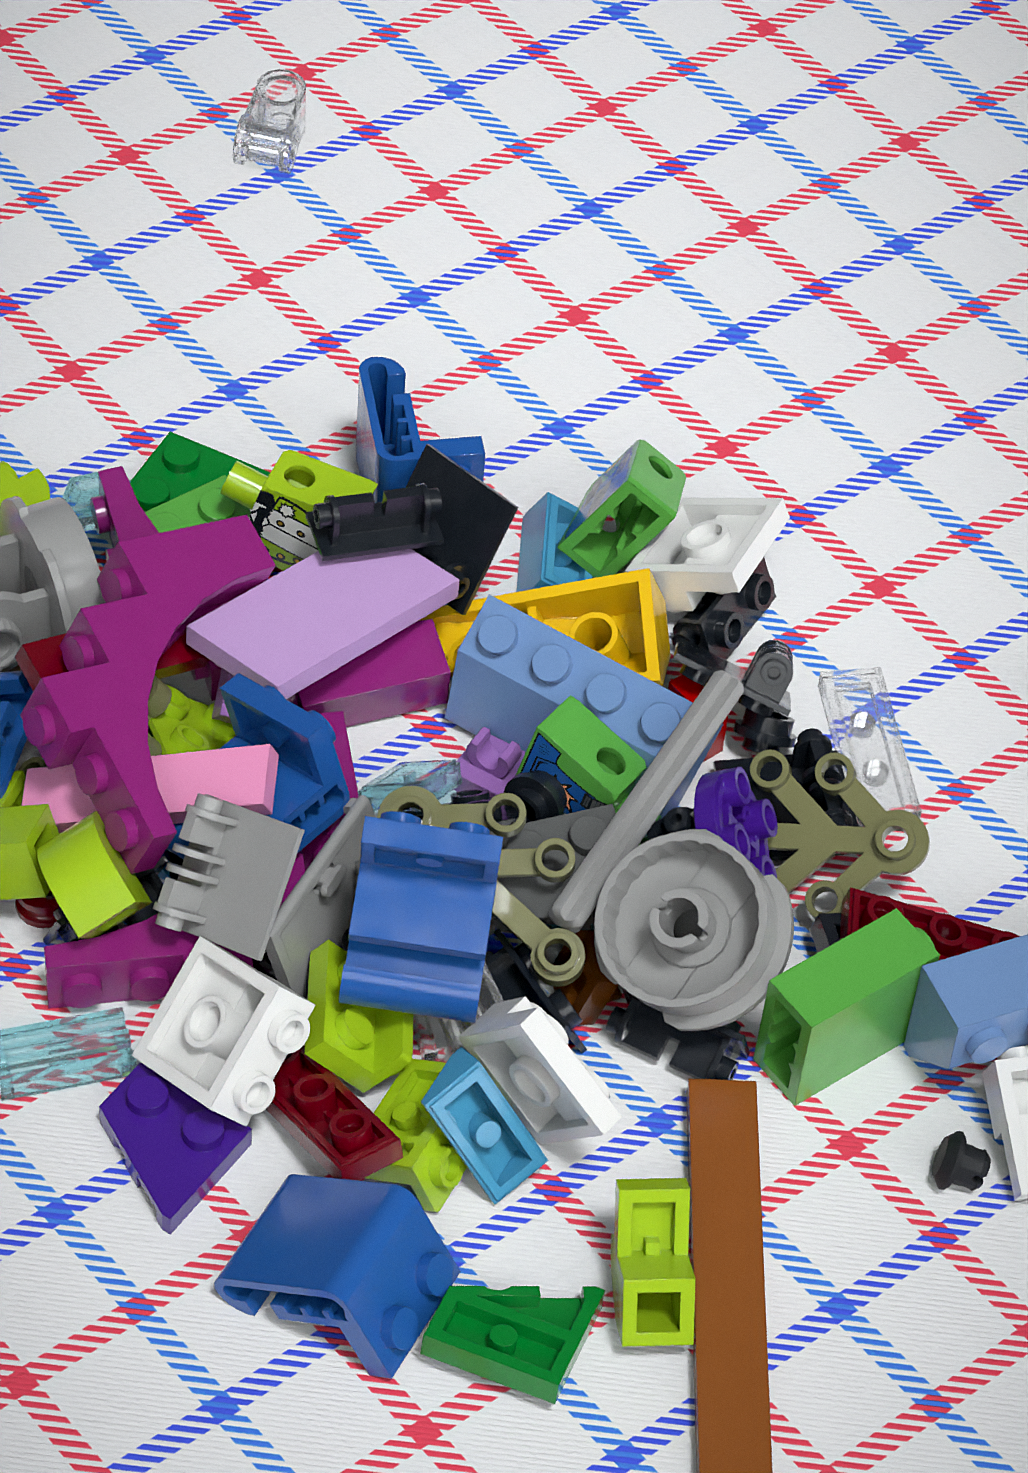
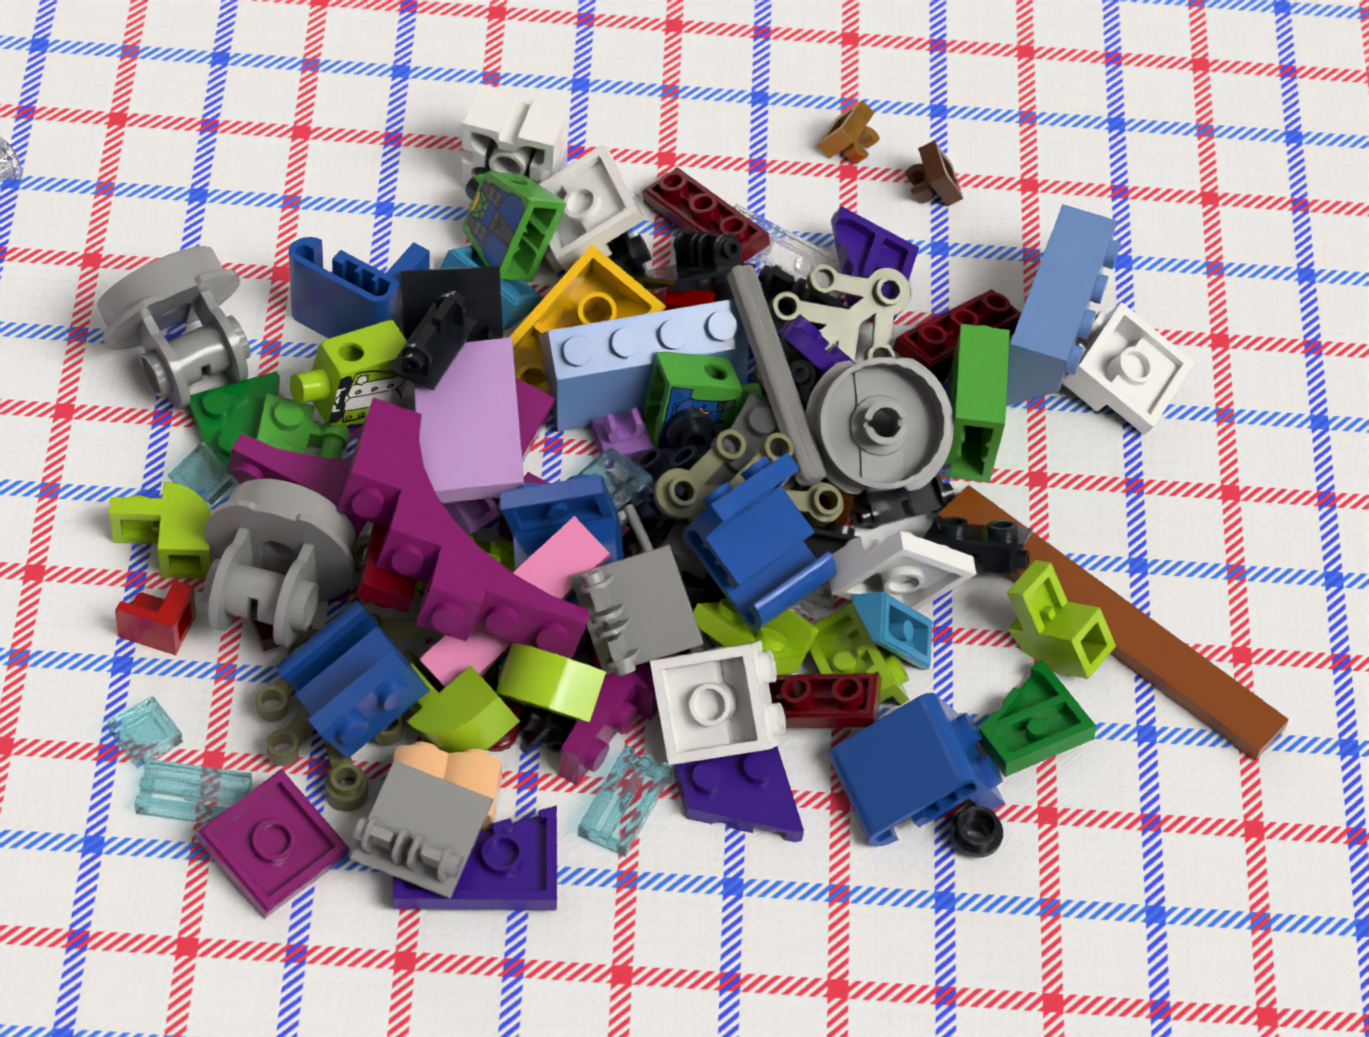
camera: 50 degrees left, 5 degrees up
black piece [932,1131,991,1191] -> none
none -> light grey piece [97,246,251,409]
none -> white brick [461,83,570,188]
none -> dark red tile [642,167,770,263]
none -> dark purple wing [831,205,919,321]
none -> black hinge [923,517,1033,574]
none -> black plate [950,805,1003,858]

